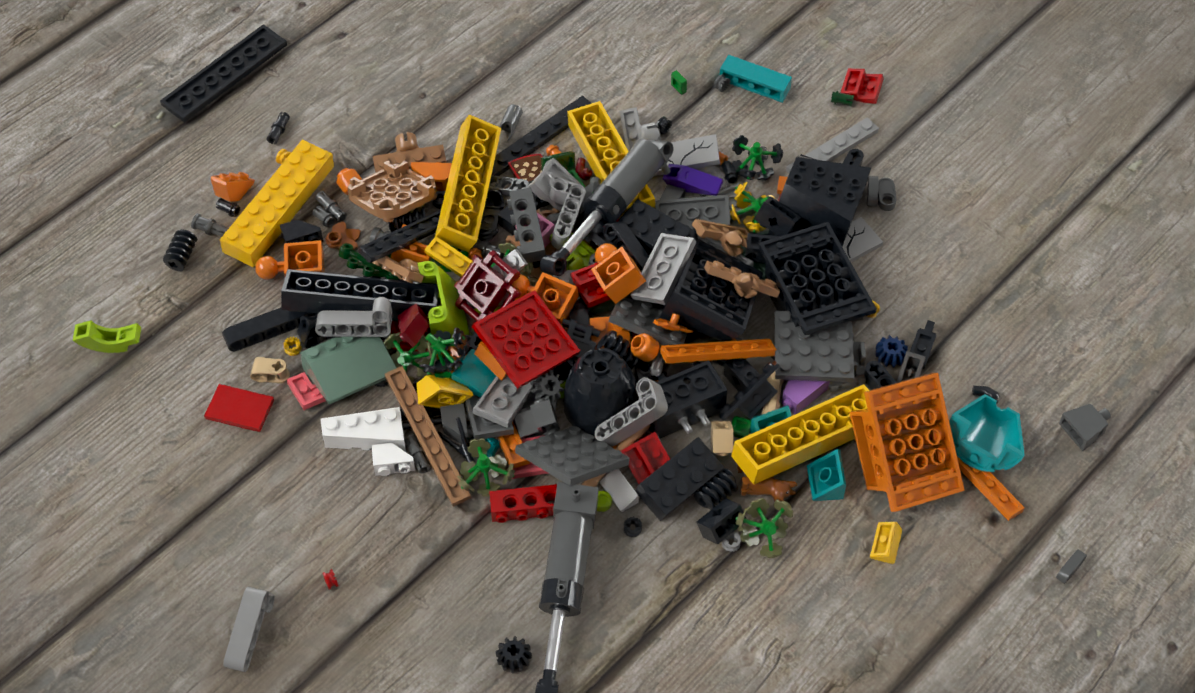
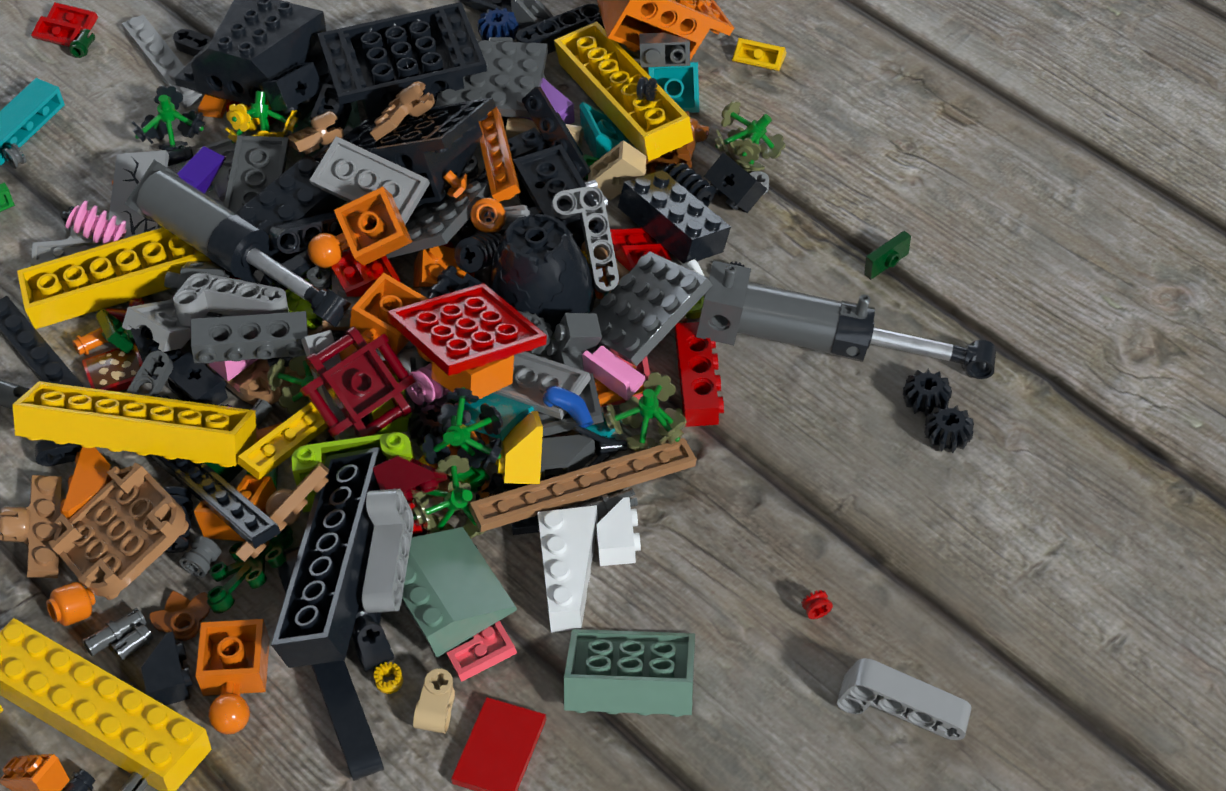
camera: 85 degrees left, 5 degrees down
none -> bright pink piece [66,200,126,245]
none -> blue arm [543,386,593,428]
none -> sand green slope [564,629,695,717]
none -> bright pink panel [582,345,645,401]
none -> black bush [637,77,657,101]
none -> dark grey slope [639,33,690,67]
none -> dark green plate [864,231,911,280]
none -> black gear [924,403,974,453]

